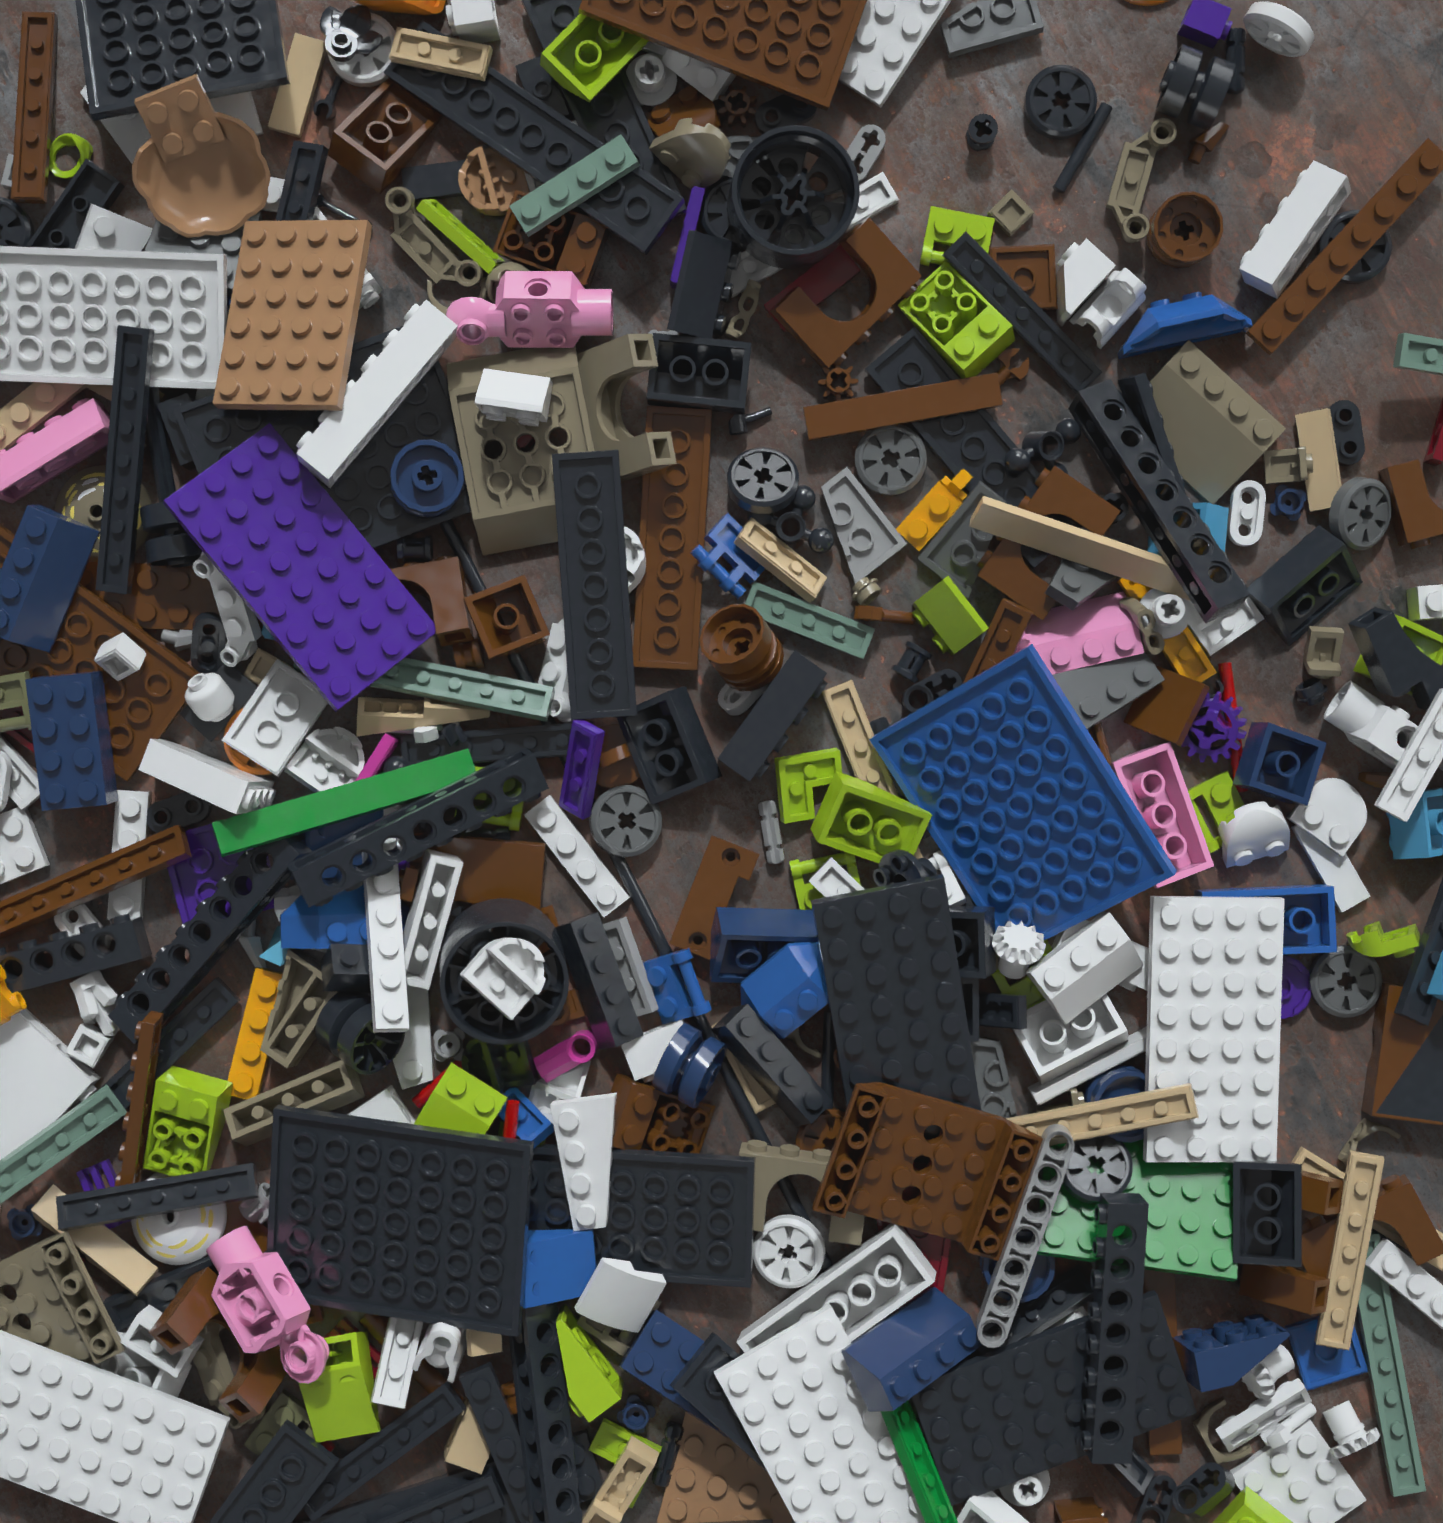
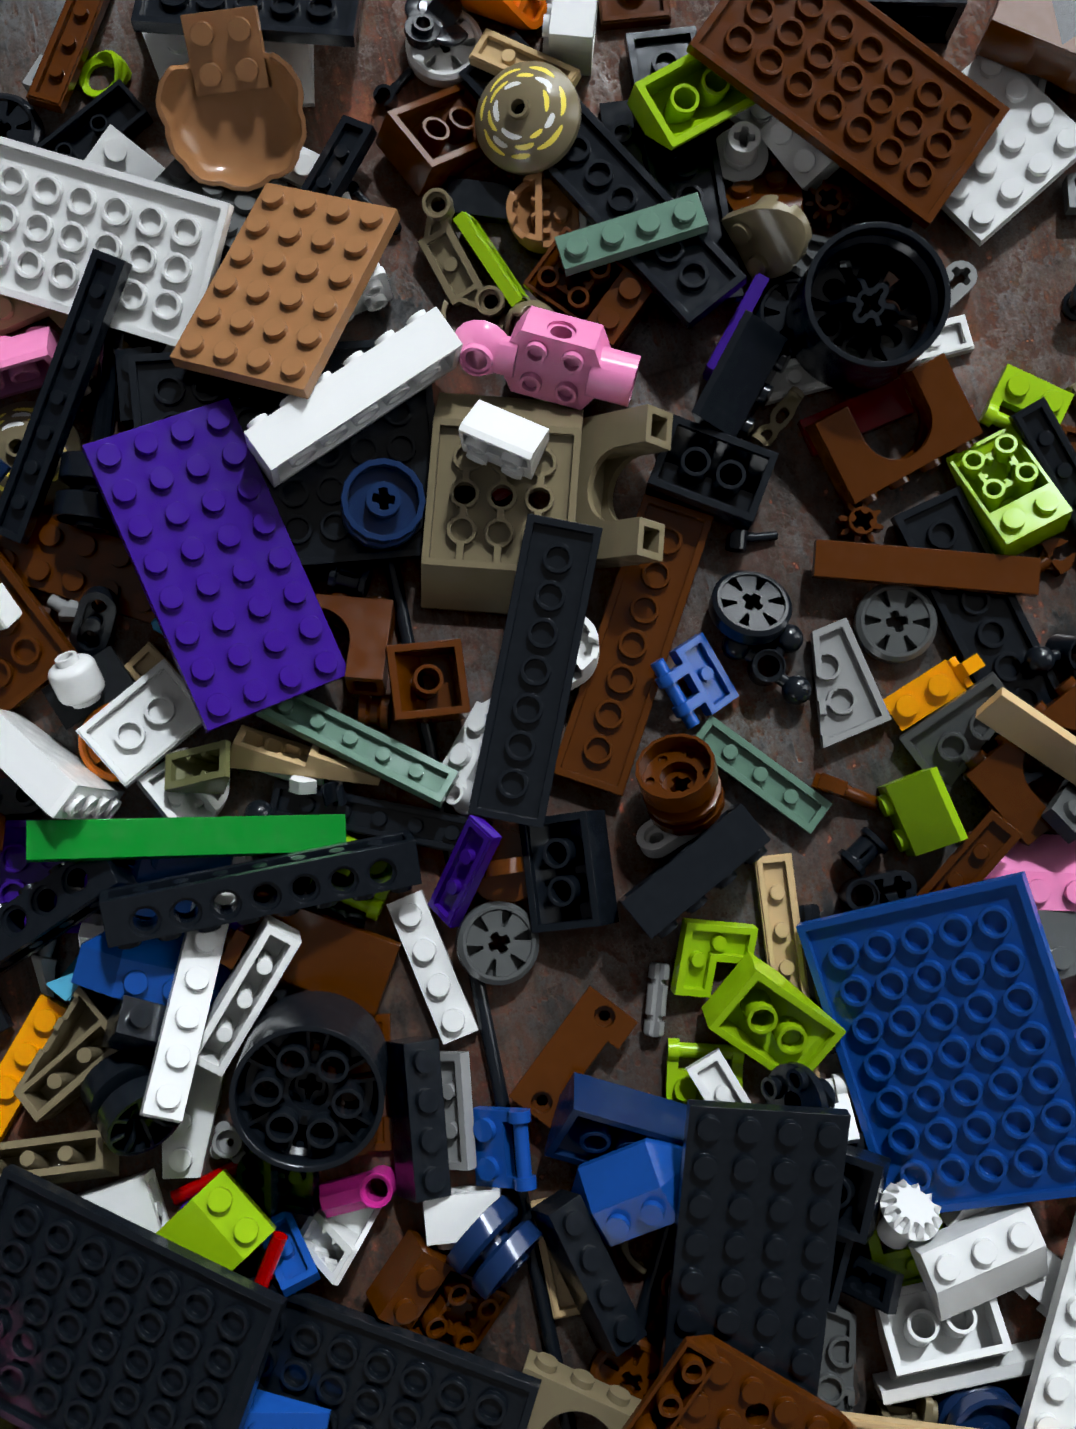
camera: 20 degrees right, 5 degrees down
white plate [193,551,262,667] -> none
tan tile [268,33,326,138] -> none
dark pink tile [355,733,399,781] -> none
white slope [460,938,545,1020] -> none
white wing [550,1092,617,1231] -> none
tan tile [733,517,827,603] -> none
dark tan plate [851,577,882,606] -> none
none -> olive slope [164,740,231,794]
none -> dark tan dish [475,61,581,175]

